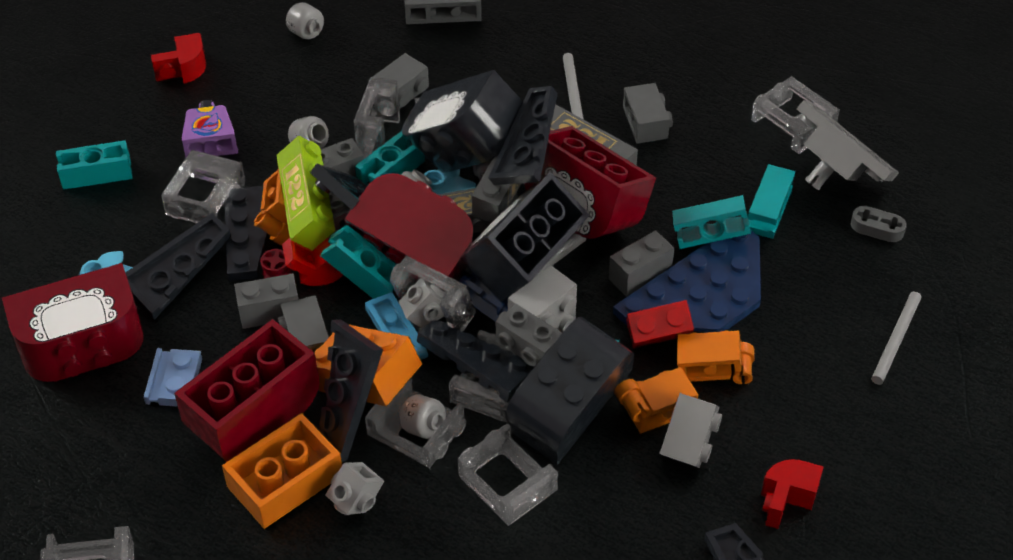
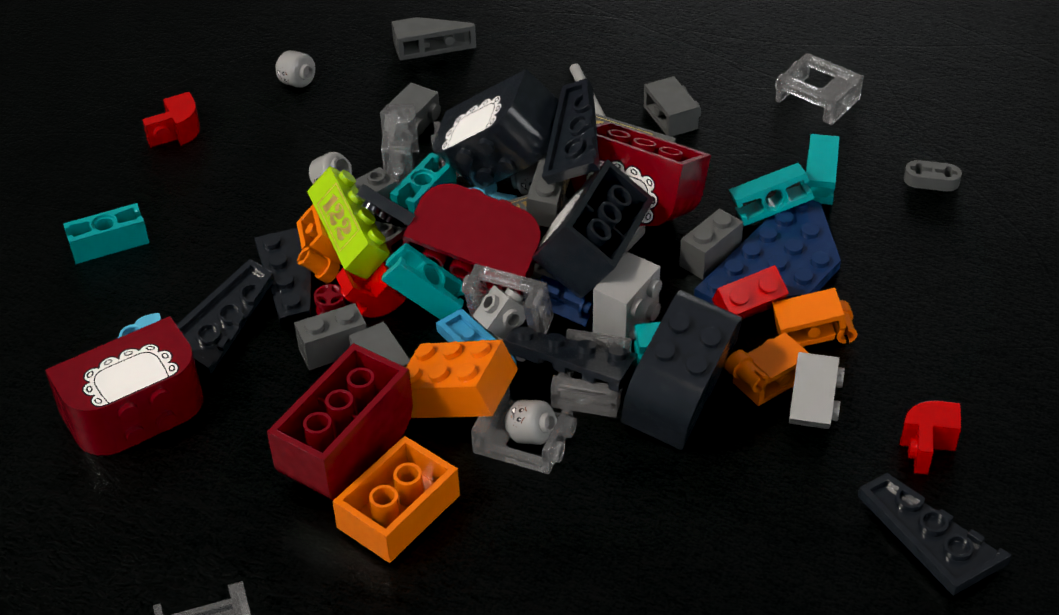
camera: 10 degrees left, 5 degrees down
light blue plate [144,348,202,406] -> none
clear window [161,150,245,223] -> none
medium lavender torso [182,100,238,160] -> none
black wing [319,319,383,462] -> none
light grey brick [325,462,384,515] -> none
clear window [458,424,558,526] -> none
dark grey brick [495,304,562,366] -> none
light grey brick [797,100,899,190] -> none
light grey bar [871,292,921,385] -> none

